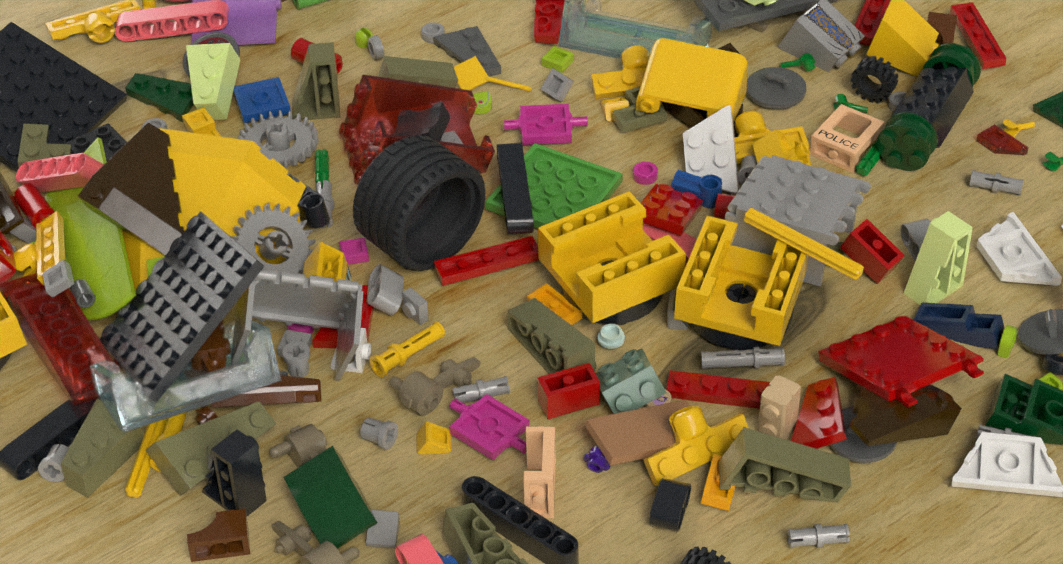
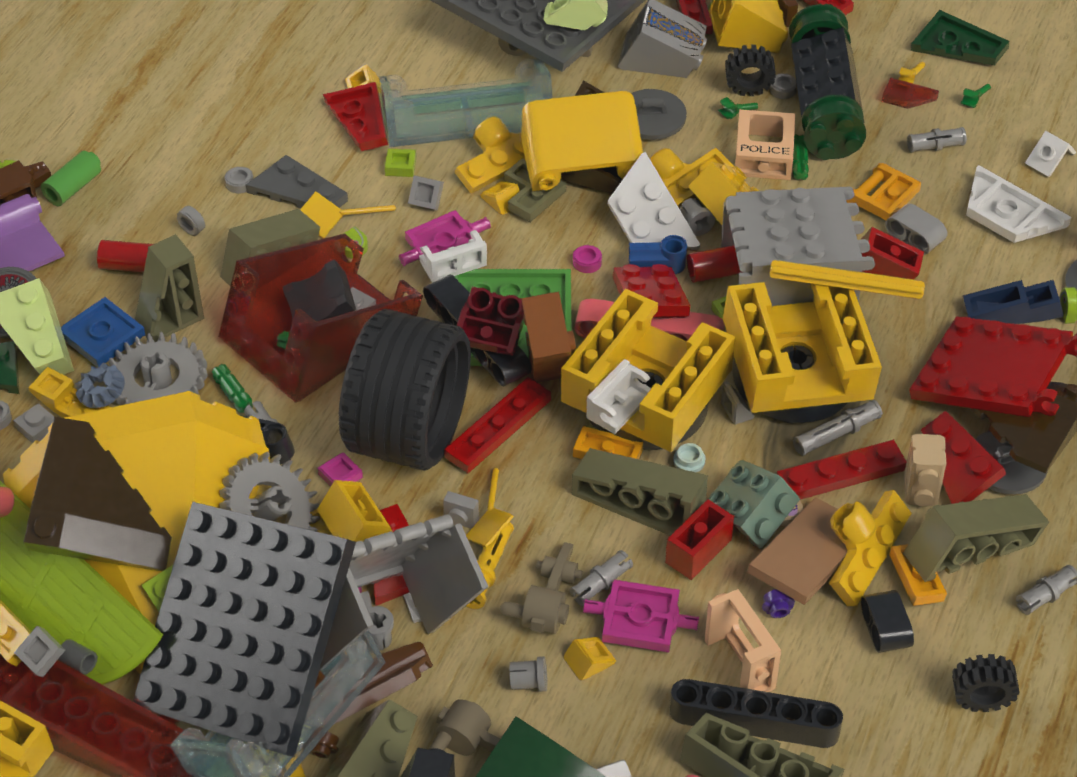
camera: 30 degrees left, 5 degrees up
lime hinge [355,27,373,48] -> none
light grey beam [367,264,404,316] -> none
green hand [781,53,816,72] -> none
yellowish green wedge [903,211,973,305] -> none
none -> sand blue gear [75,362,125,408]
none -> white hinge [419,230,487,283]
none -> dark red slope [457,286,524,356]
none -> yellow piece [466,468,514,548]
none -> dark orange wedge [521,291,576,383]
none -> white hinge [586,359,651,434]
none -> light orange plate [846,163,921,220]

